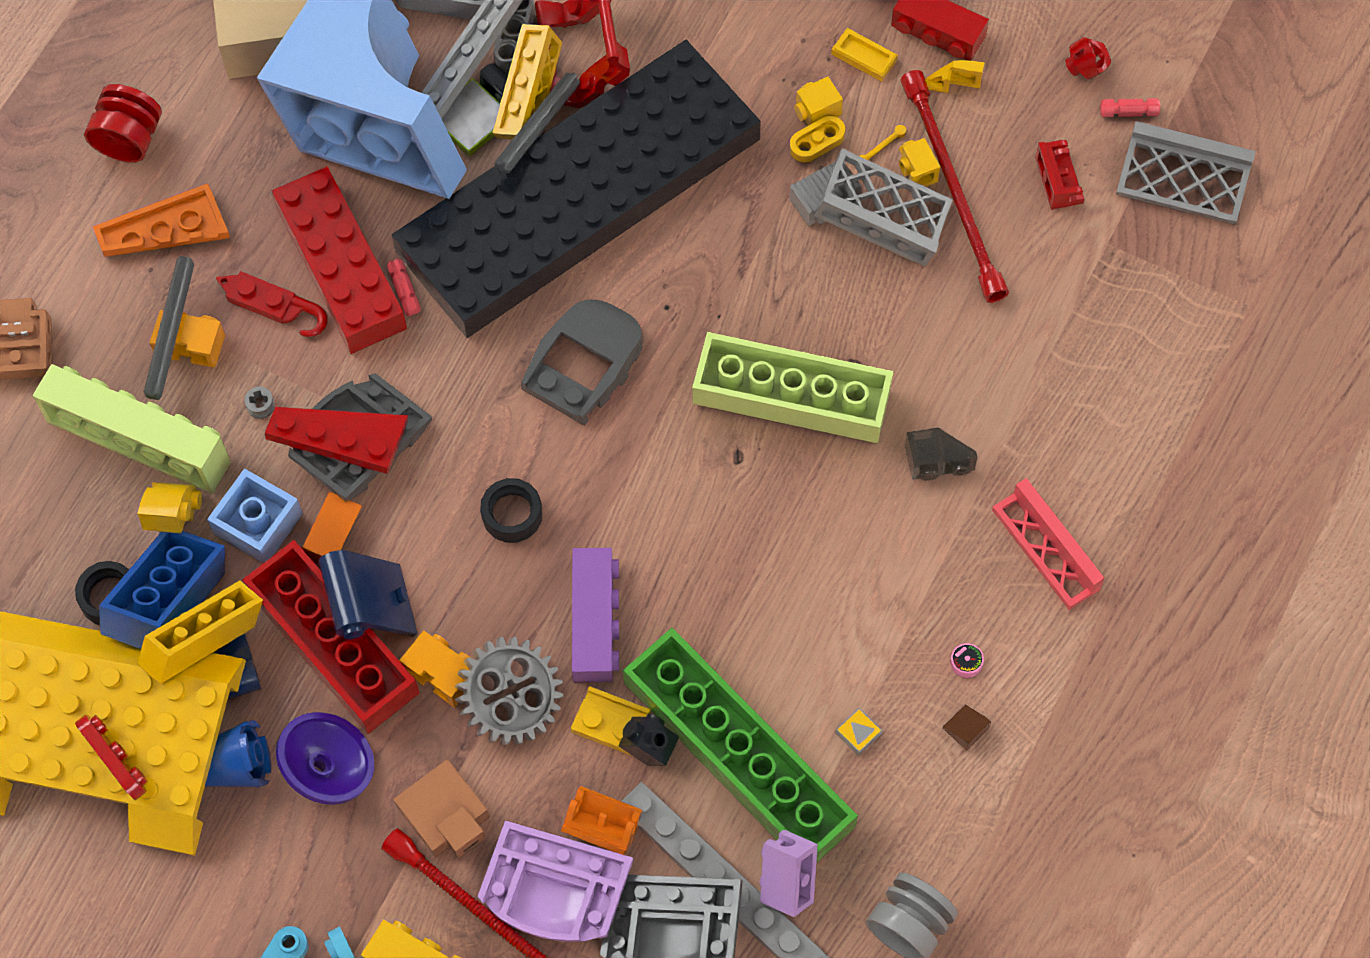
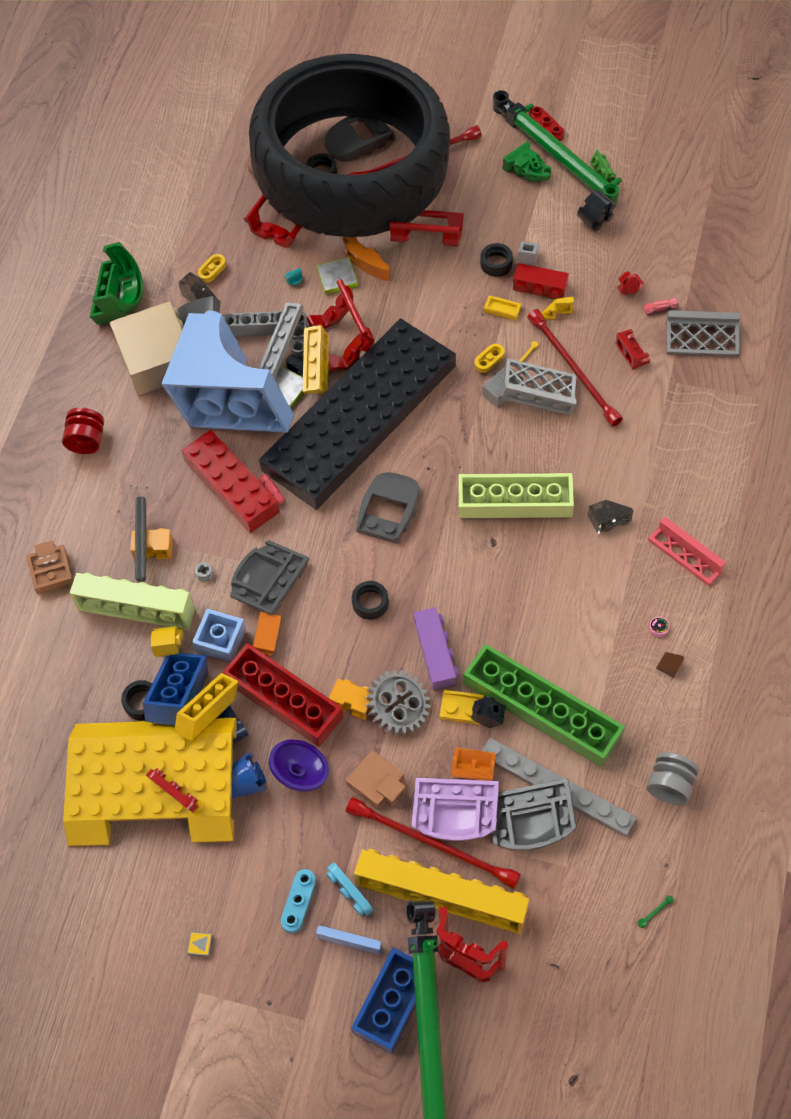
camera: 10 degrees left, 5 degrees down
orange wing [92,183,230,257] -> none
red plate [216,271,328,337] -> none
red wing [265,407,408,474] -> none
dark blue door [319,550,418,640] -> none
dark grey axle [495,73,580,174] -> none
lavender brick [760,830,818,917] -> none
yellow brick [794,76,843,125] -> none
tile [835,708,883,756] -> none
yellow brick [899,138,940,193] -> none

